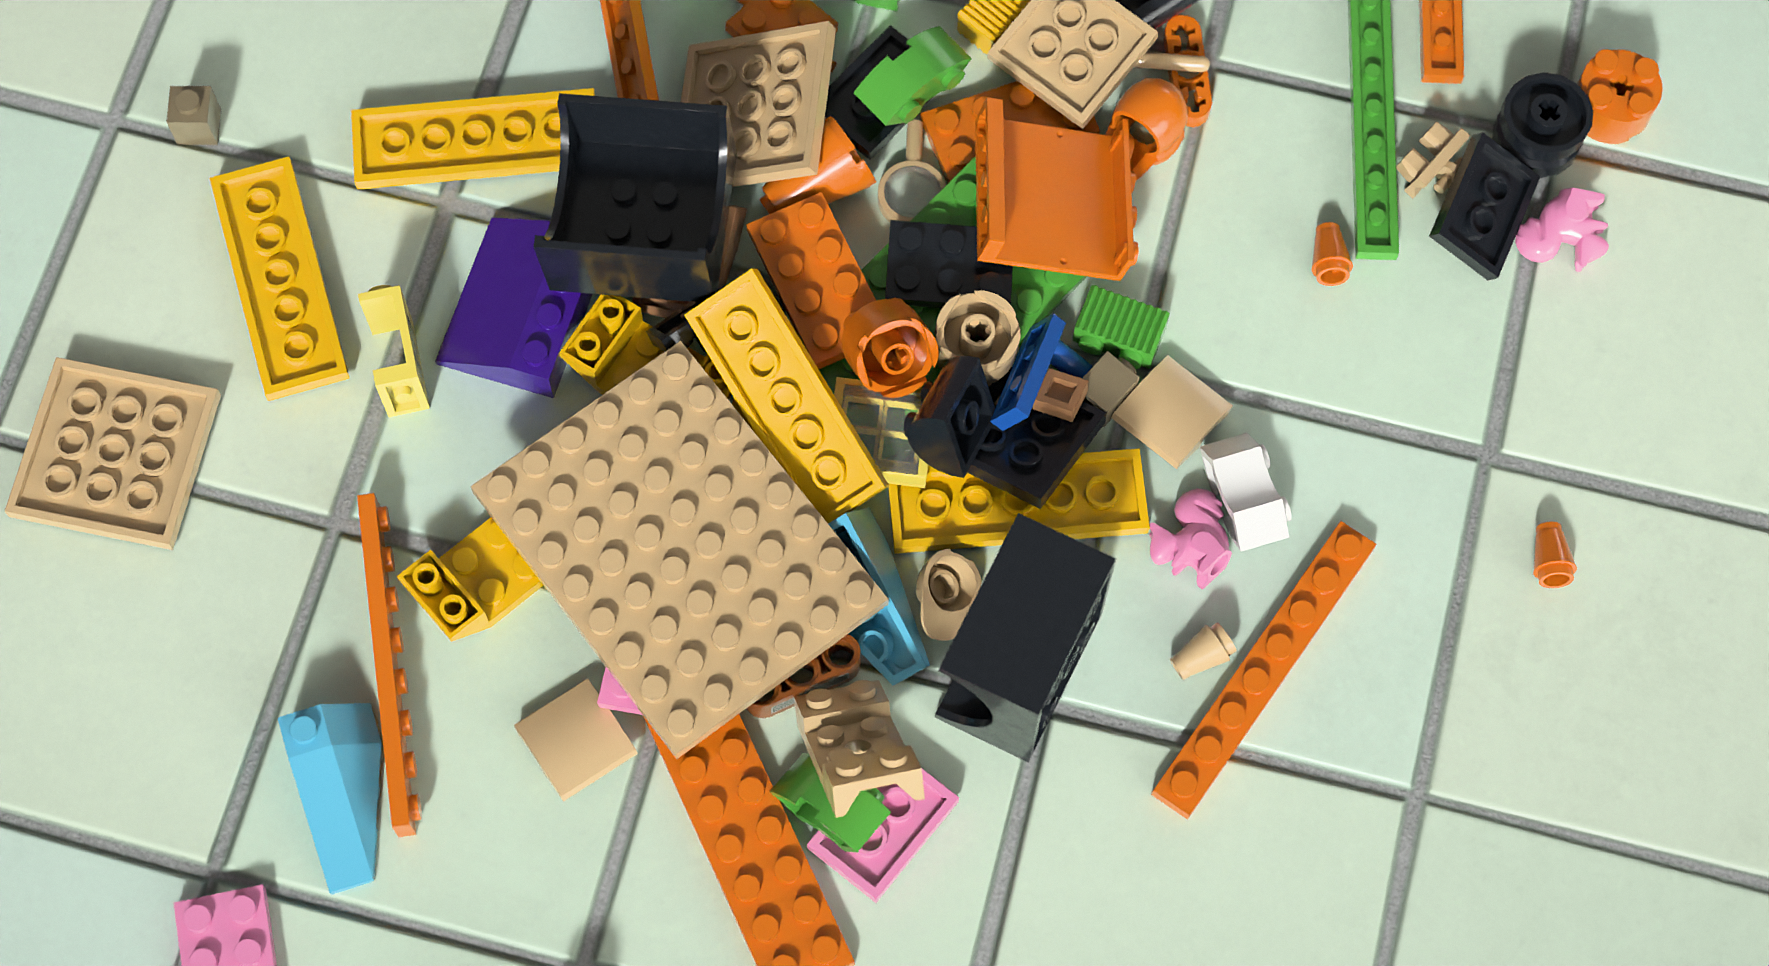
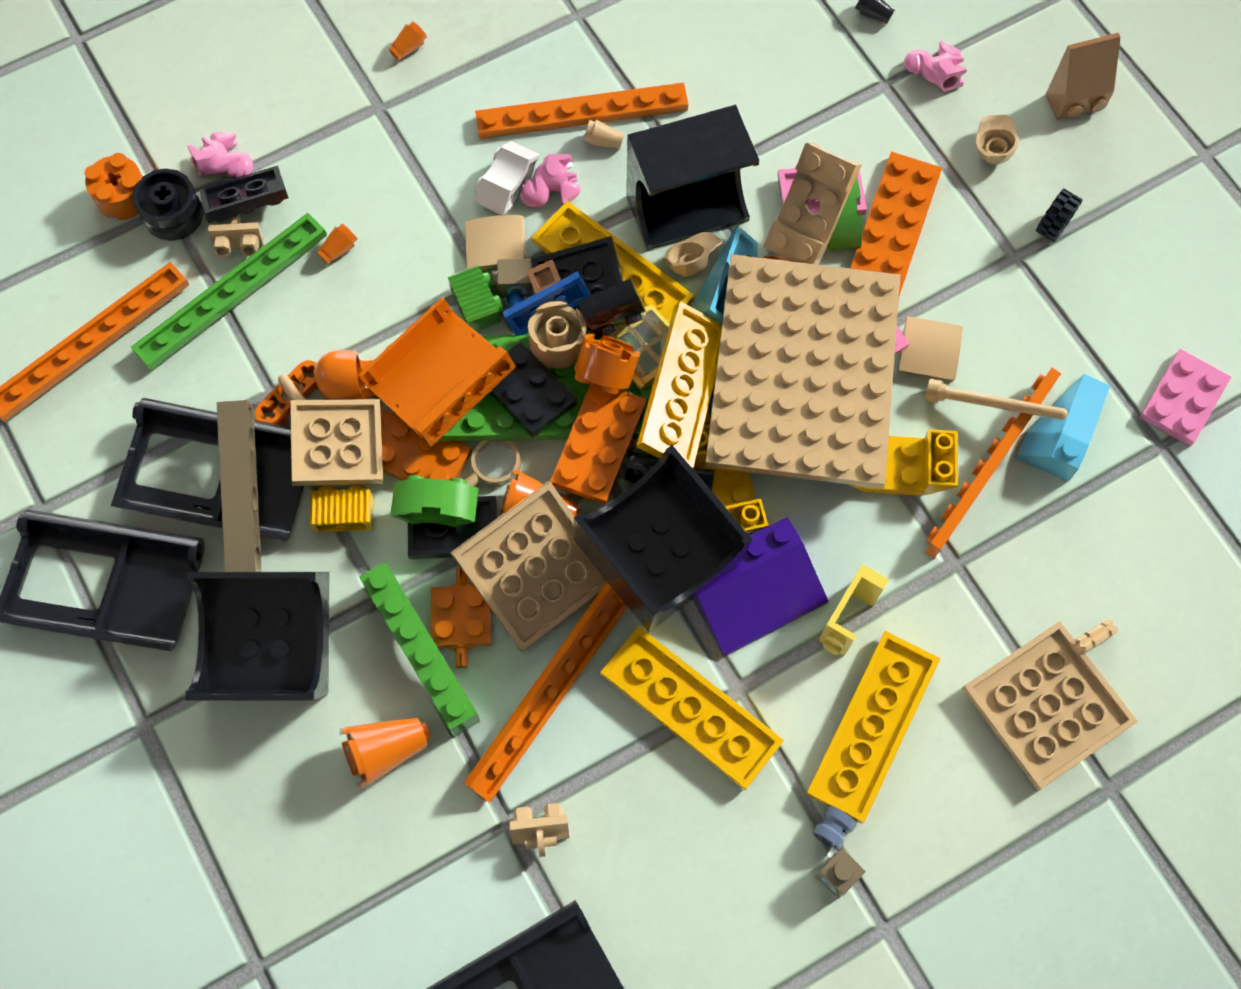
camera: 135 degrees left, 0 degrees up
none -> sand blue wheel [812,806,856,851]
none -> tan piece [926,379,1068,420]
none -> tan axle [1071,620,1118,655]

